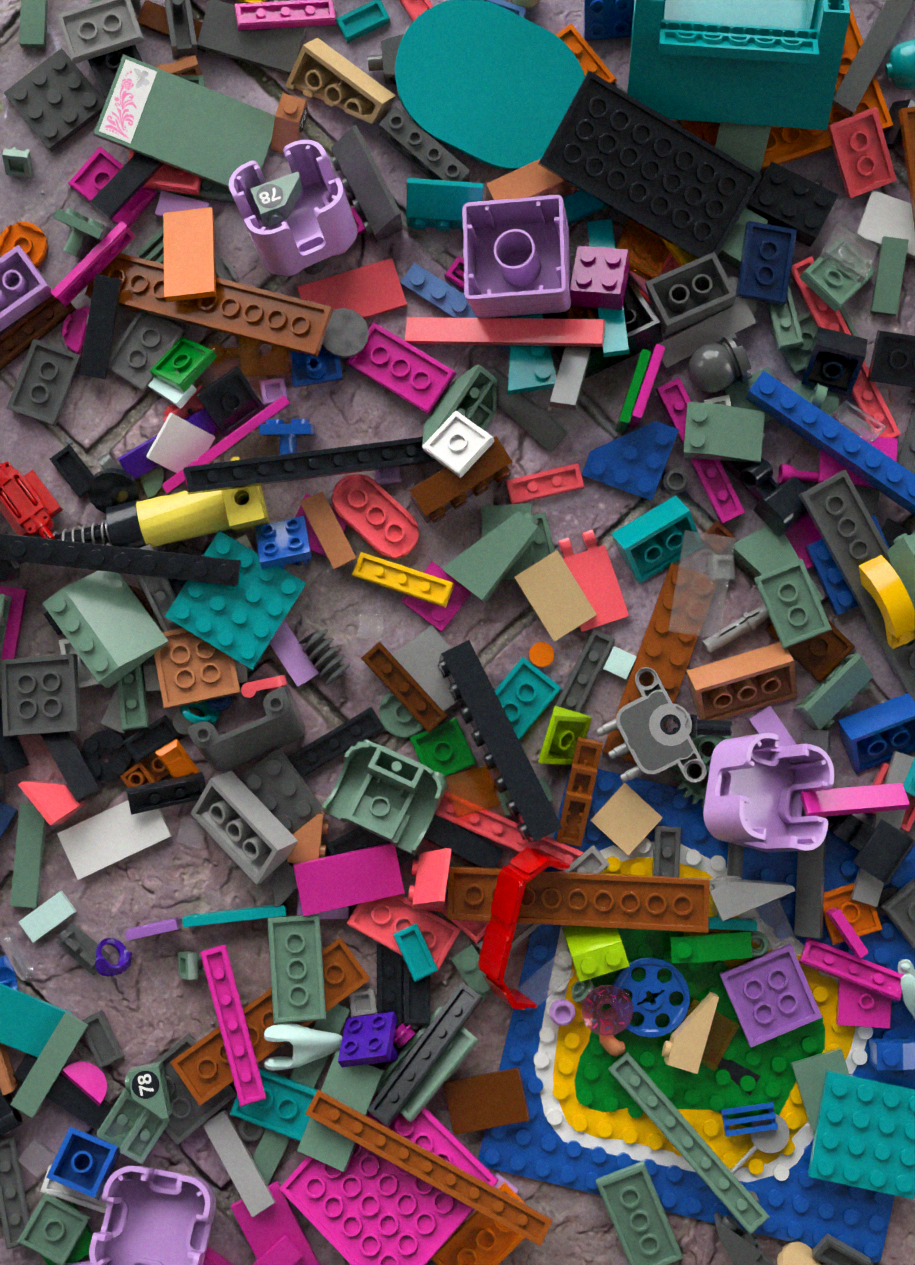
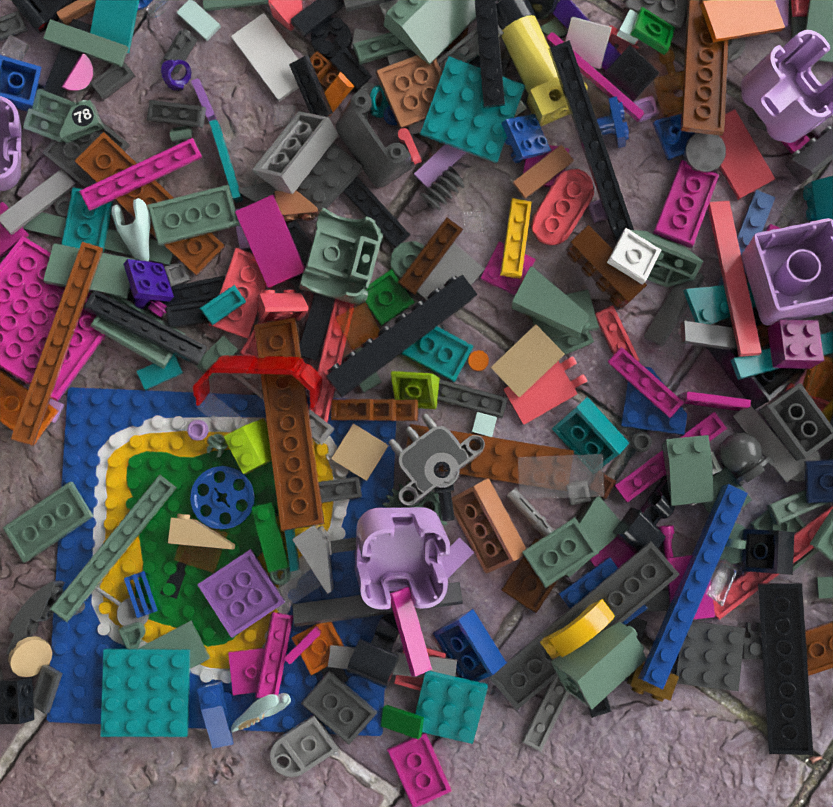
camera: 80 degrees right, 0 degrees up
sand green slope [250,171,303,227] -> none
reddish brown tile [444,1067,530,1135] -> none
clear pink dish [582,985,633,1036] -> none
nougat arm [599,1019,626,1056] -> none
green tile [615,349,651,433] -> none
sand green slope [793,653,873,730] -> none
none -> sand green tile [118,622,146,649]
none -> teal tile [137,354,184,390]
none -> dark grey tile [147,100,206,128]
none -> dark pink tile [607,347,684,418]

